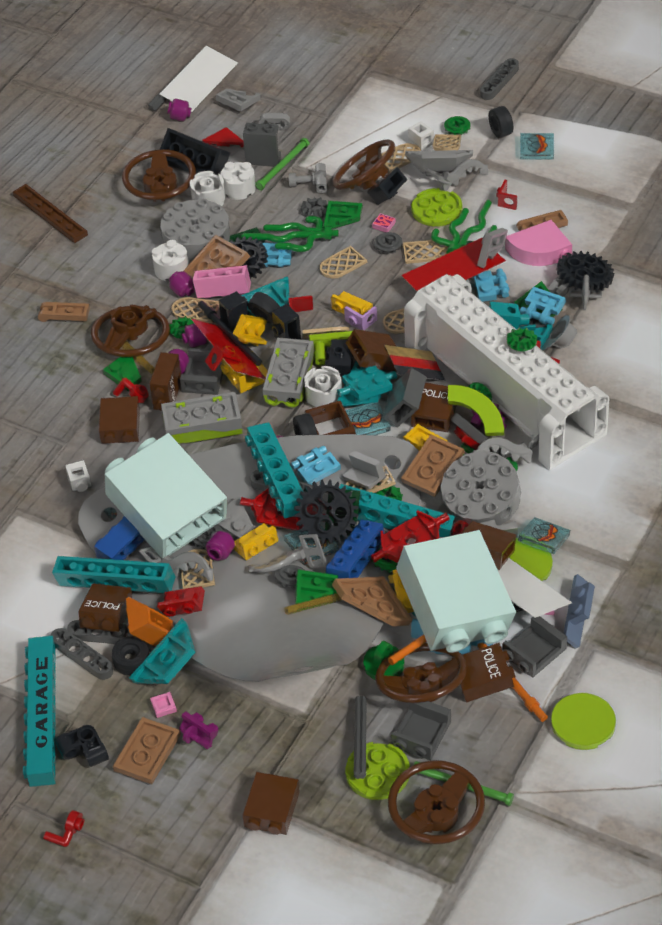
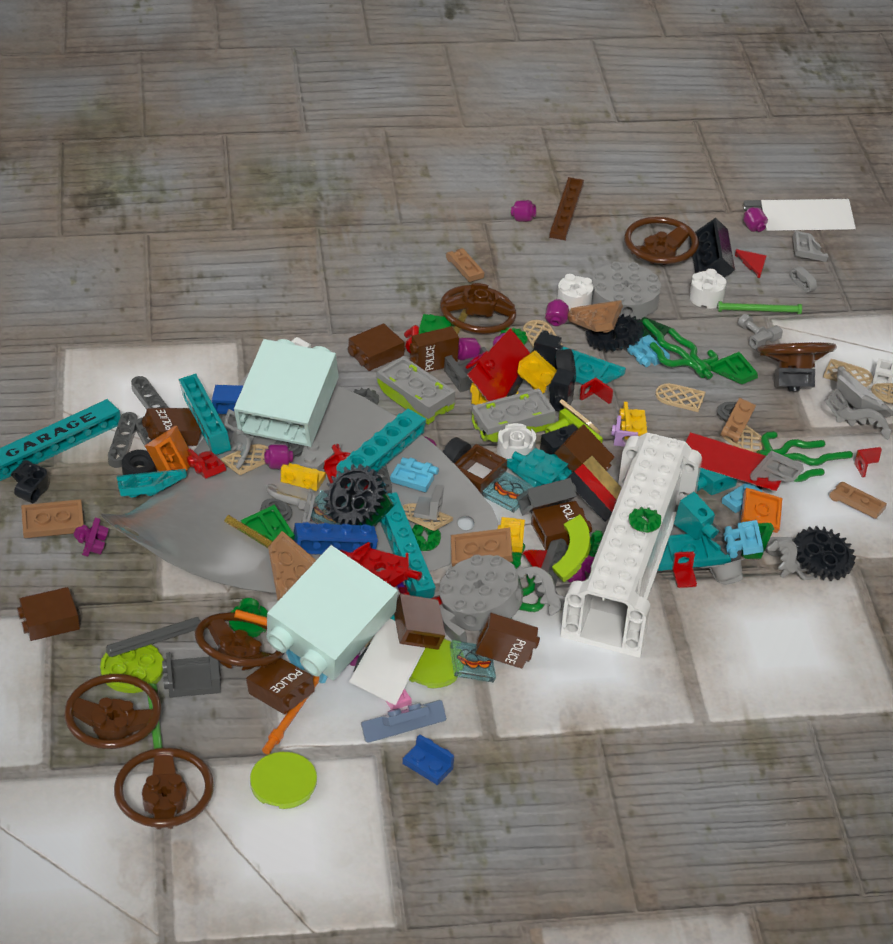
camera: 50 degrees right, 5 degrees down
bright pink tile [150,692,177,718] -> none
white brick [190,171,225,206] -> none
bright pink brick [193,265,251,299] -> none
dark grey panel [243,123,281,167] -> none
dark grey gear [301,197,328,217] -> none
tile [372,213,396,232] -> none
lime tile [411,188,462,227] -> none
dark grey panel [502,616,567,678] -> none
bright pink brick [505,220,572,266] -> none
none -> reddish brown piece [114,748,214,829]
none -> dark grey beam [131,376,169,410]
none -> blue bracket [402,735,454,785]
none -> reddish brown brick [475,613,540,669]
none -> magenta head [511,200,536,222]
none -> medium nougat plate [720,398,756,443]
none -> orange tile [741,487,783,533]

